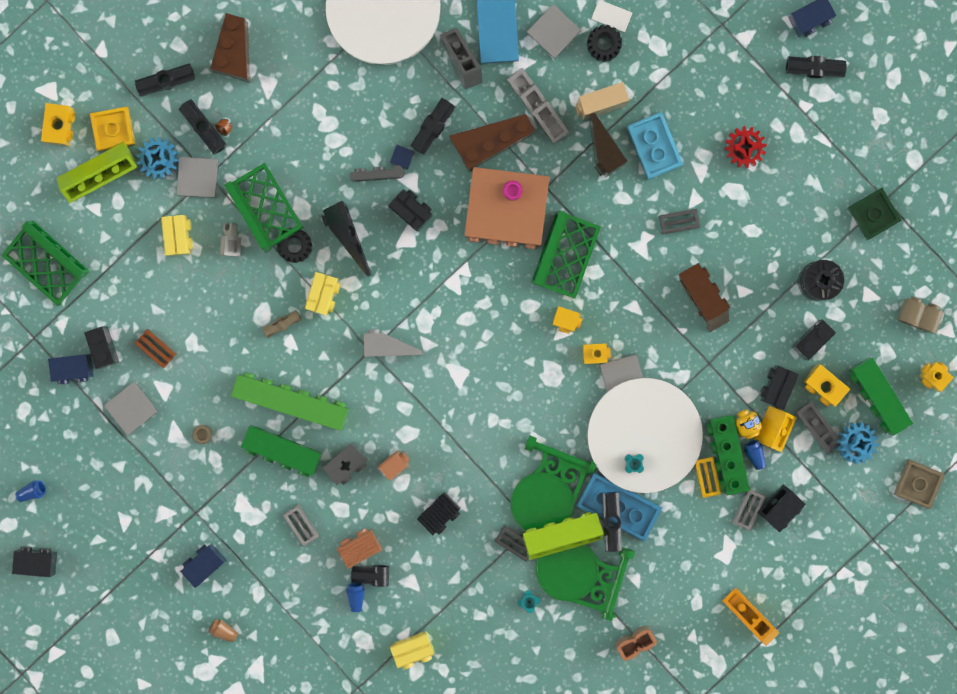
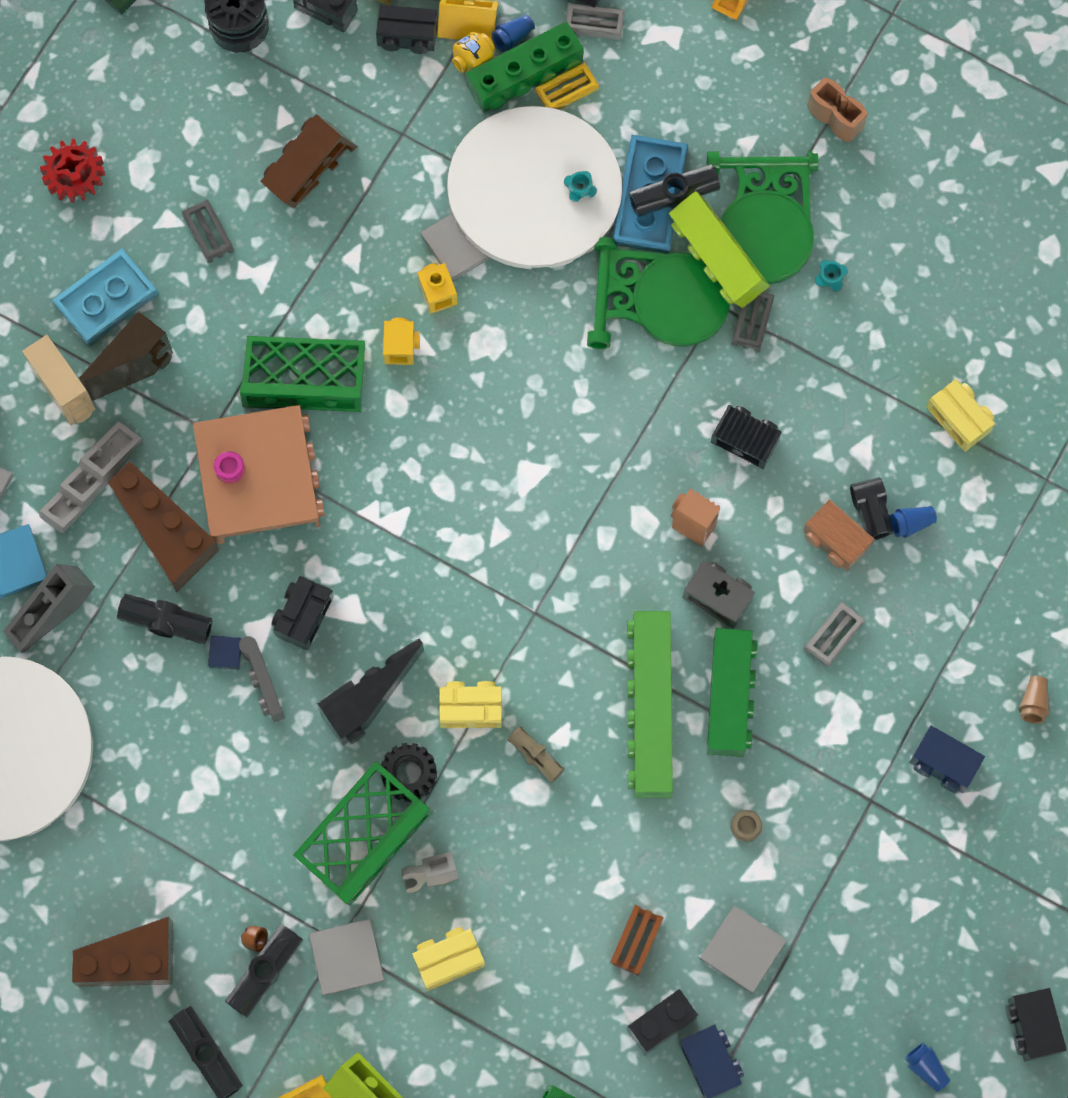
camera: 105 degrees left, 15 degrees down
dark azure gear [136,137,179,179] -> none
light grey slope [364,329,423,357] -> none

